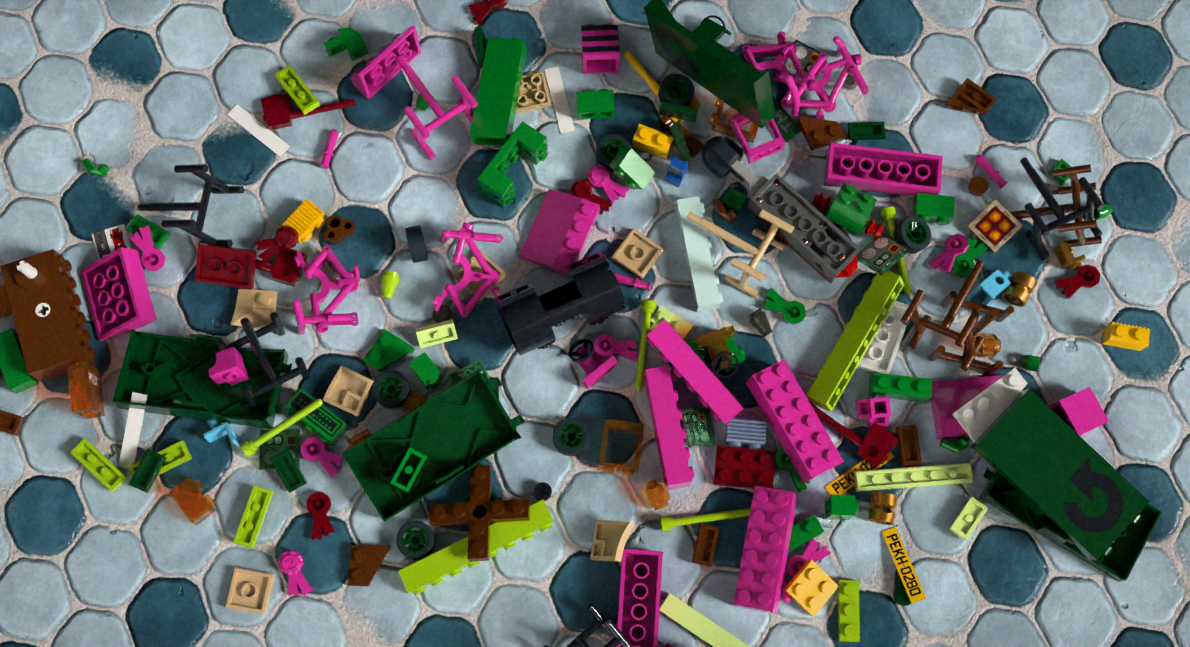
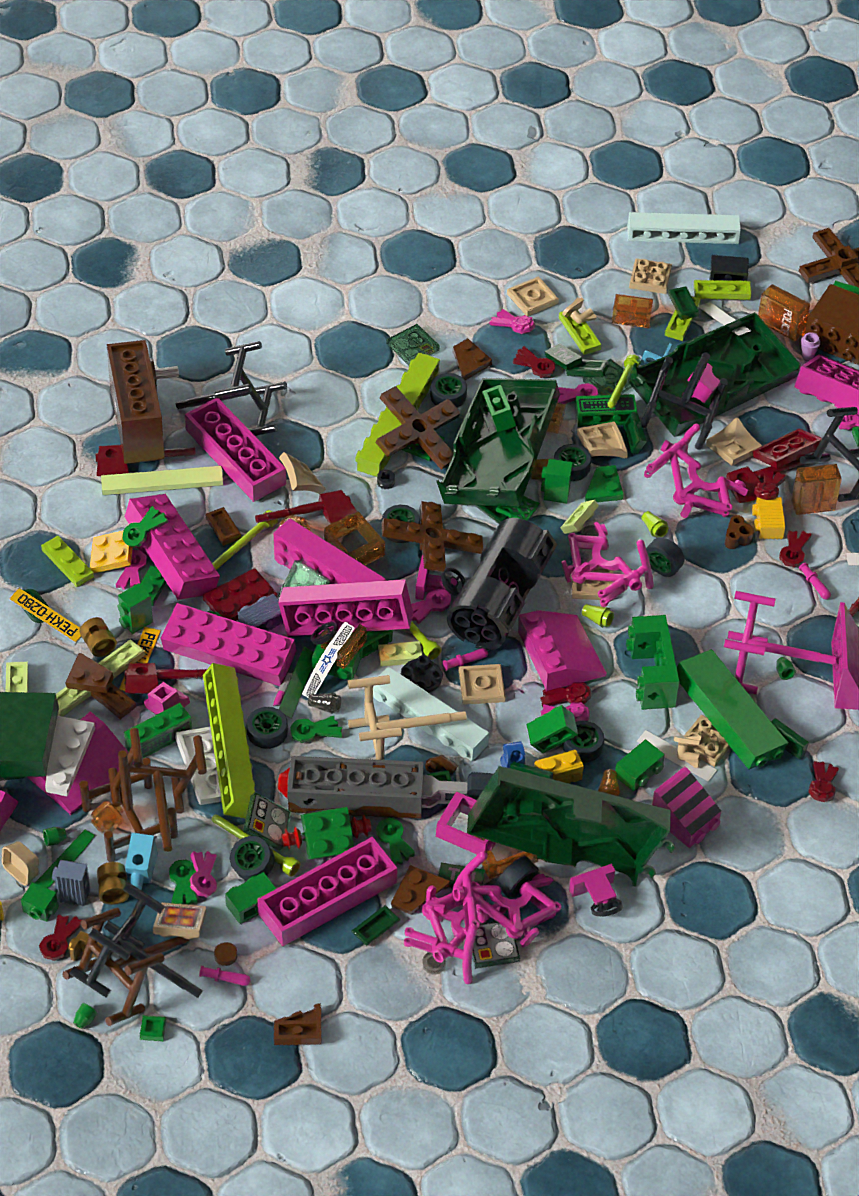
camera: 140 degrees right, 25 degrees down
none -> tan piece [1,841,39,886]
none -> green brick [21,882,59,922]
none -> green sticker [35,829,95,888]
none -> sand blue brick [52,860,90,906]
none -> reddish brown wing [65,653,114,693]
none -> green piece [122,506,169,547]
none -> black wheel [247,707,288,749]
none -> dark red piece [255,490,359,523]
none -> piece [273,673,293,706]
none -> green sticker [279,646,314,718]
none -> white sticker [302,622,354,700]
none -> green piece [376,818,415,865]
none -> reddish brown piece [382,501,484,572]
none -> clear green tile [386,324,440,366]
none -> black dish [400,655,443,693]
none -> tile [544,344,583,371]
none -> tan piece [562,297,597,324]
none -> lime cone [582,604,614,627]
none -> clear orange cone [598,769,620,796]
none -> dark green tile [623,412,647,455]
none -> light aqua brick [628,212,740,244]
none -> tan tile [629,258,672,294]
none -> tan piece [674,735,704,768]
none -> black brick [709,255,749,281]
none -> dark red piece [779,530,811,568]
none -> clear orange brick [791,464,842,515]
none -> lavender cone [801,333,820,361]

